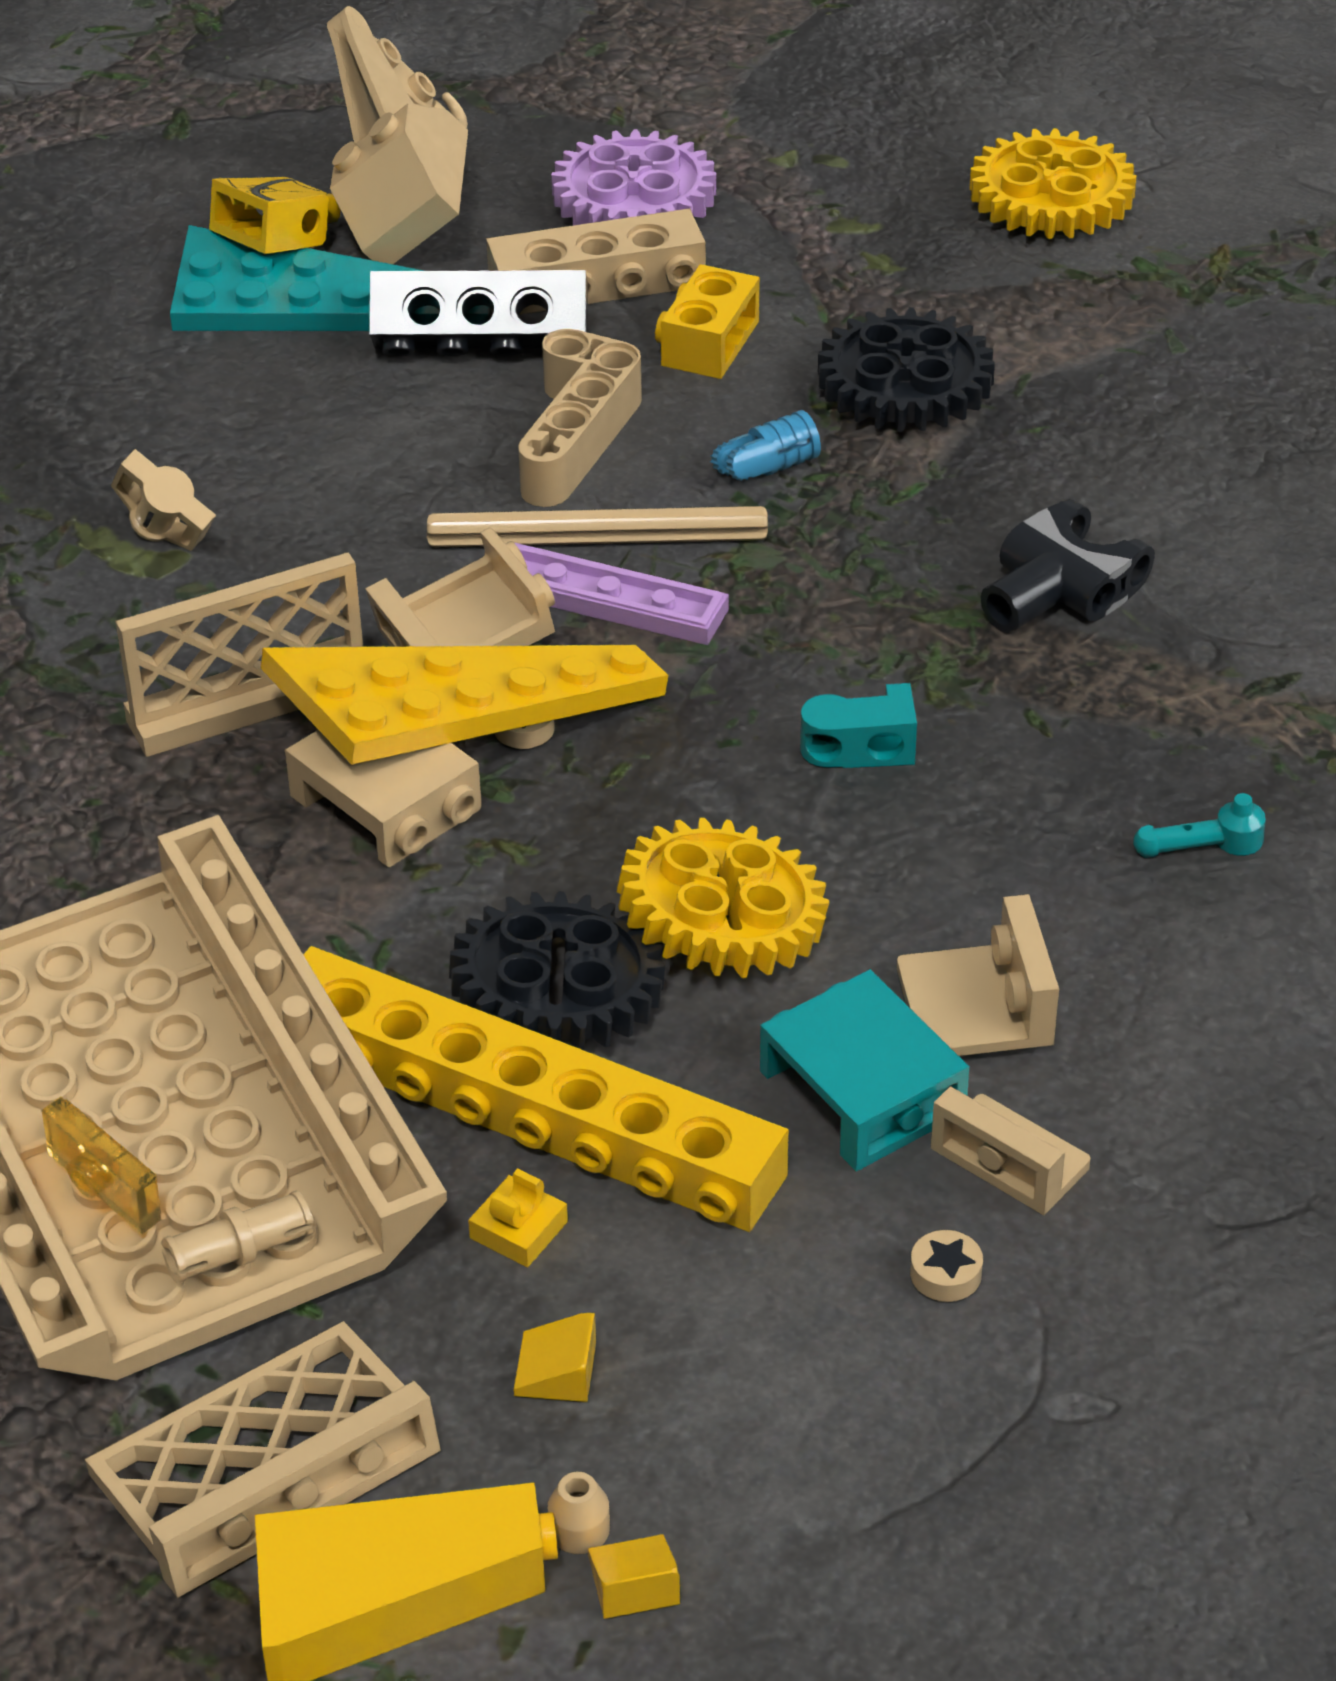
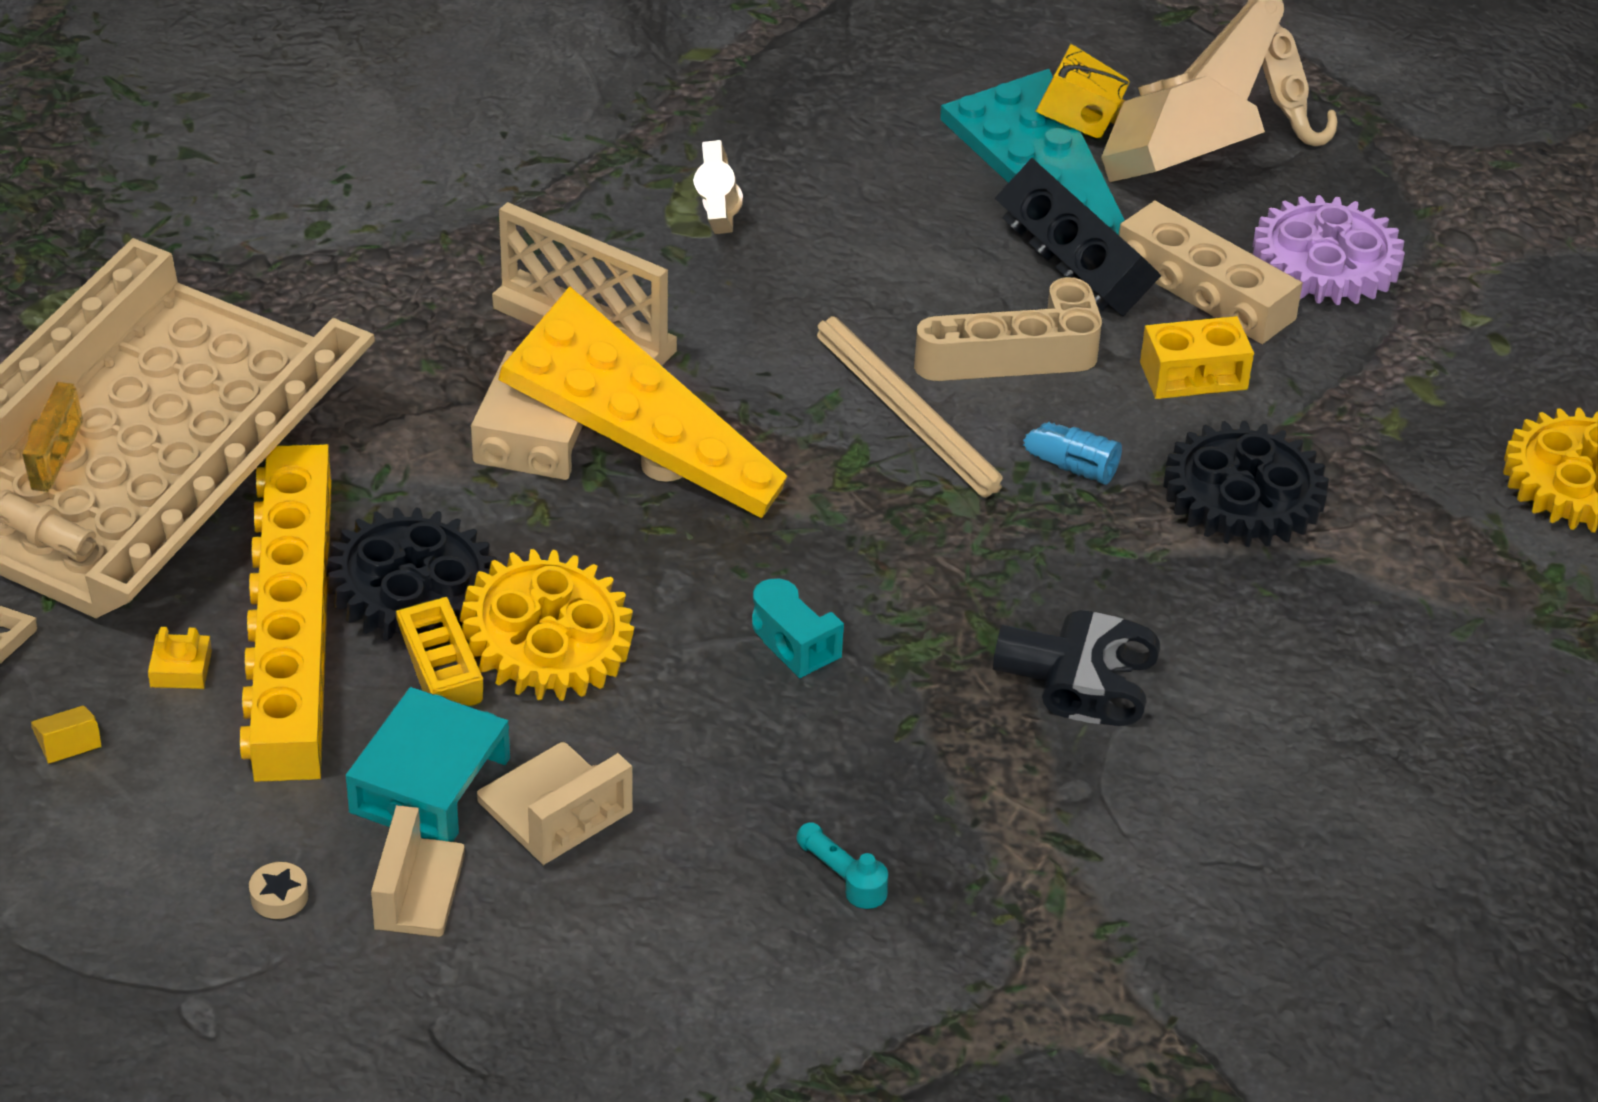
camera: 55 degrees right, 0 degrees up
tan panel [365,527,555,647] -> none
lavender tile [515,543,729,645] -> none
none -> yellow slope [396,597,483,707]

